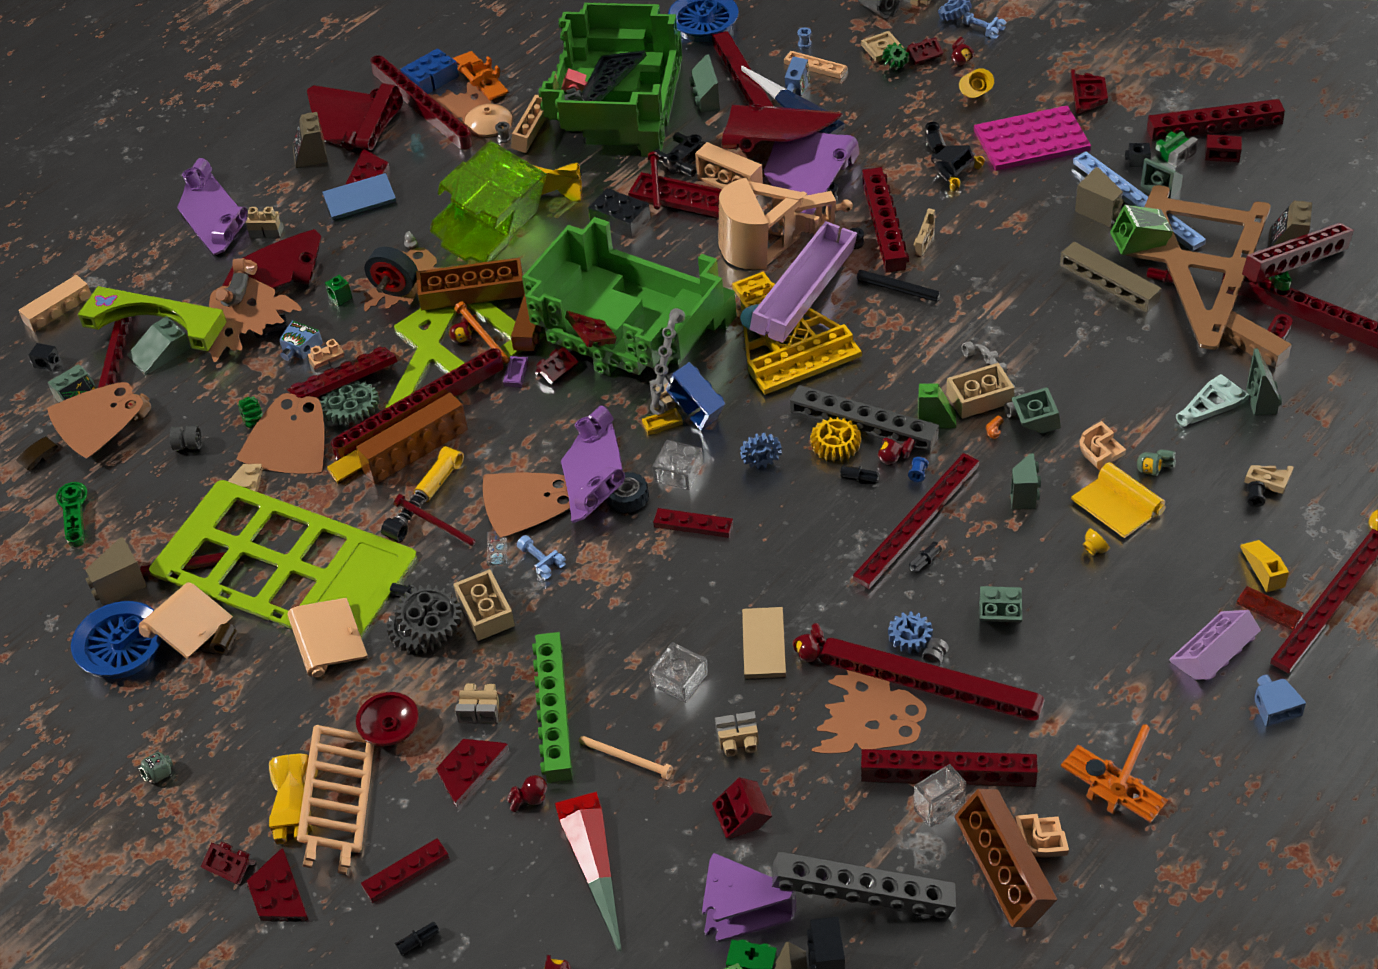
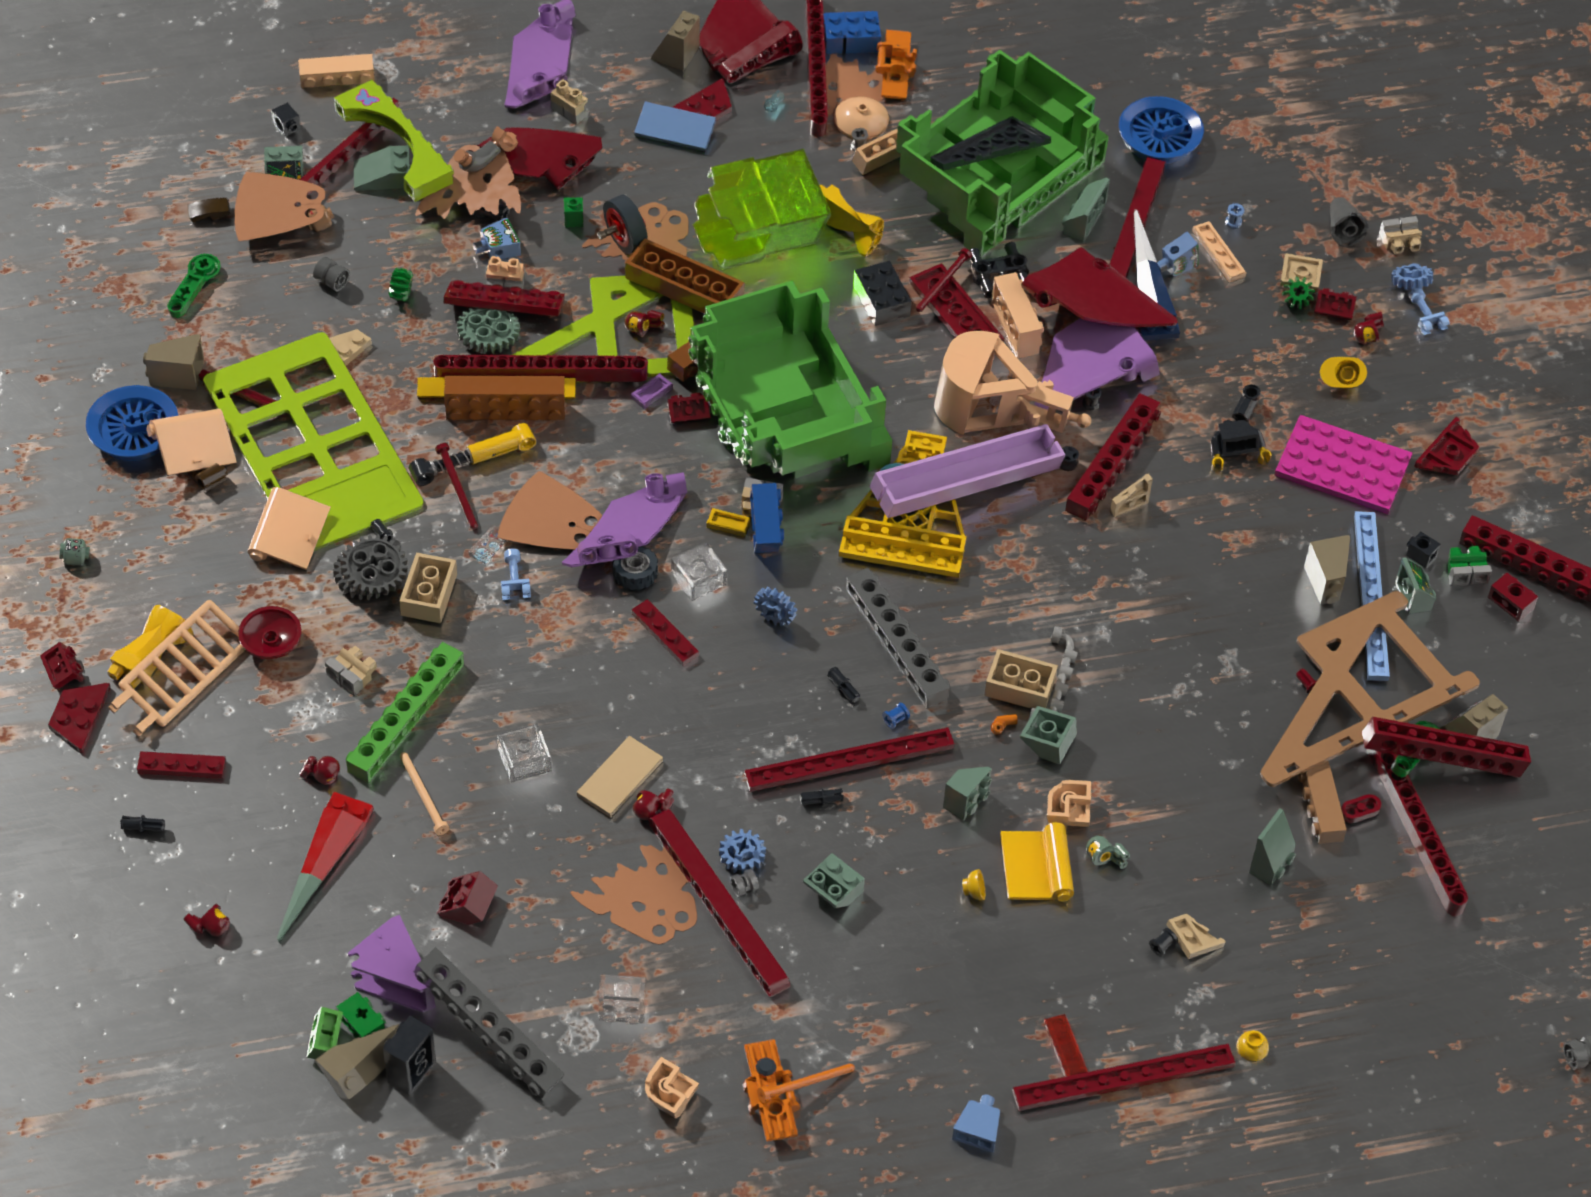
camera: 30 degrees right, 5 degrees up
nougat piece [236,393,325,474] -> none
light grey piece [404,231,418,248] -> none
dark red wing [436,739,509,807] -> none
orange bar [454,301,510,364] -> none
coral brick [561,68,587,92] -> none
dark grey gear [565,88,584,101] -> none
dark red wing [565,311,617,347] -> none
light grey bar [650,308,685,415] -> none
tan hips [715,711,759,757] -> none
yellow gear [810,417,861,462] -> none
black axle [857,269,940,301] -> none
dark red brick [861,749,1038,787] -> none
dark red piece [878,437,915,465] -> none
bright green slope [918,384,956,428] -> none
dark orange brick [954,789,1058,927] -> none
dark tan brick [1060,242,1162,313] -> none
bright green slope [1110,205,1173,255] -> none
lavender slope [1169,610,1261,680] -> none
light aqua plate [1176,374,1249,426] -> none
yellow slope [1240,540,1289,592] -> none

